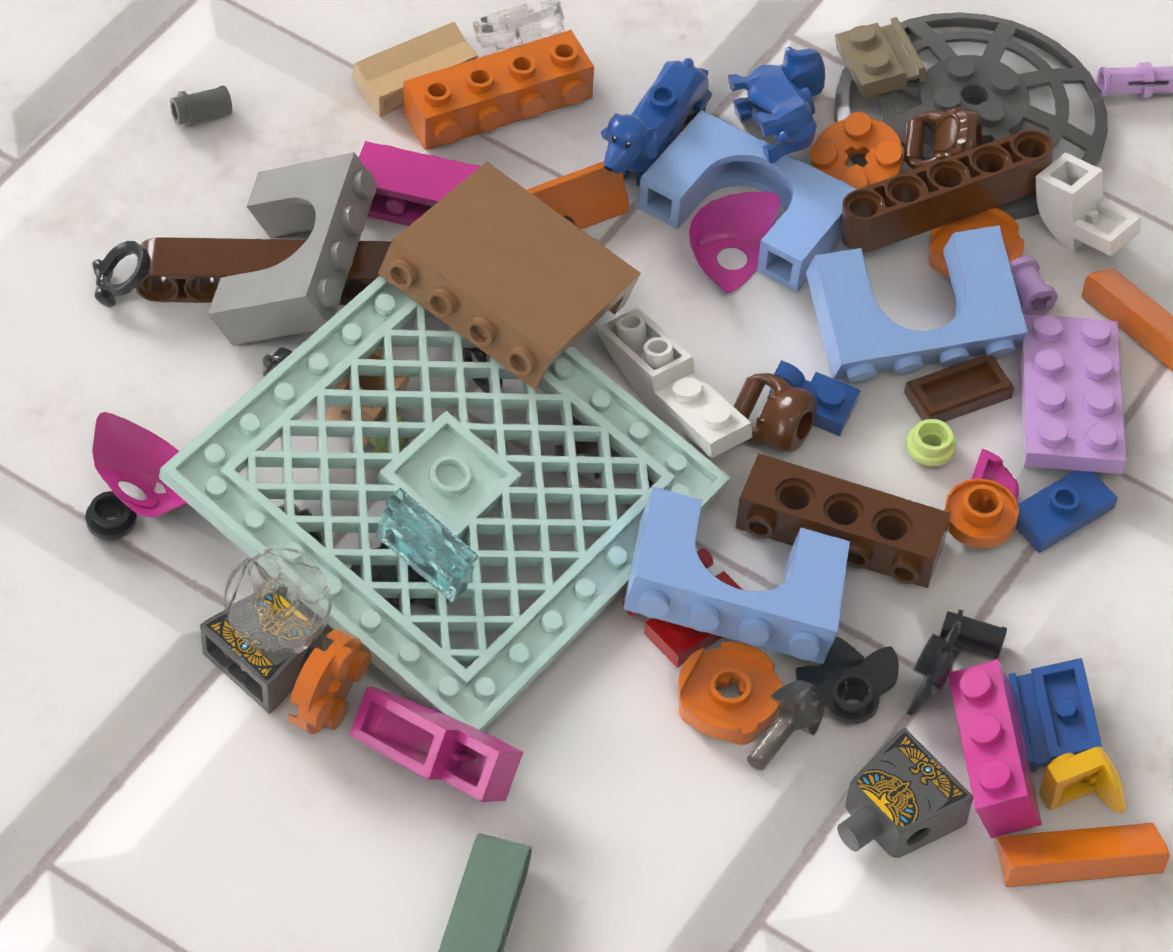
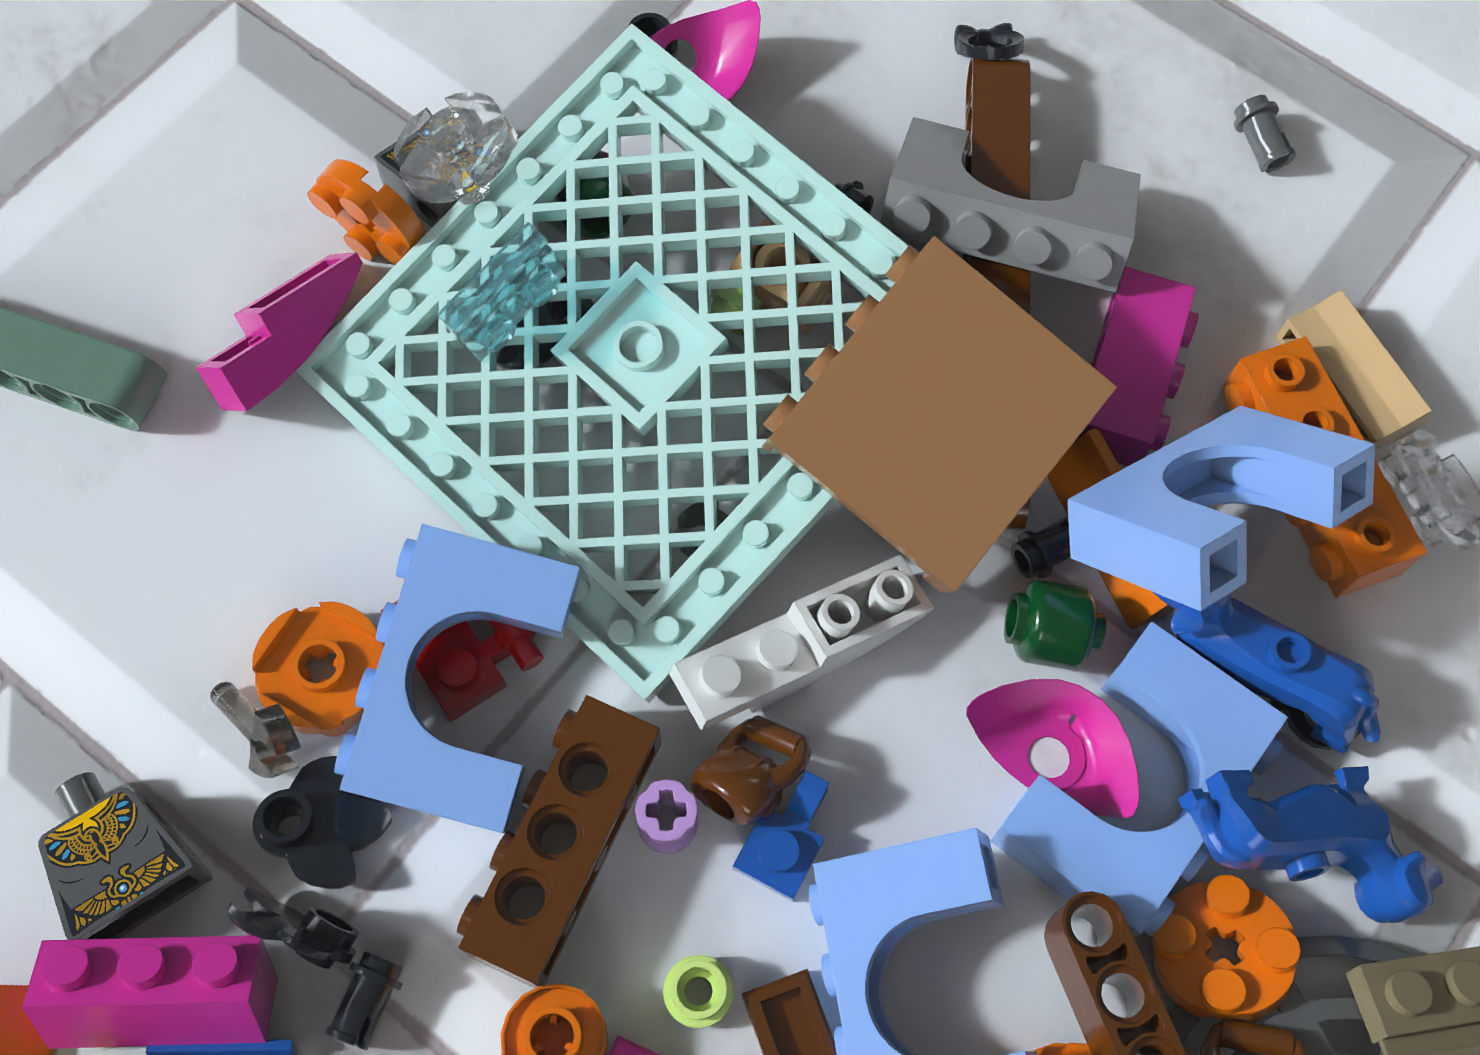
camera: 95 degrees right, 15 degrees up
none -> lavender bush [635,779,698,854]
none -> dark green head [1004,580,1107,670]
none -> light blue arch [1068,405,1375,611]

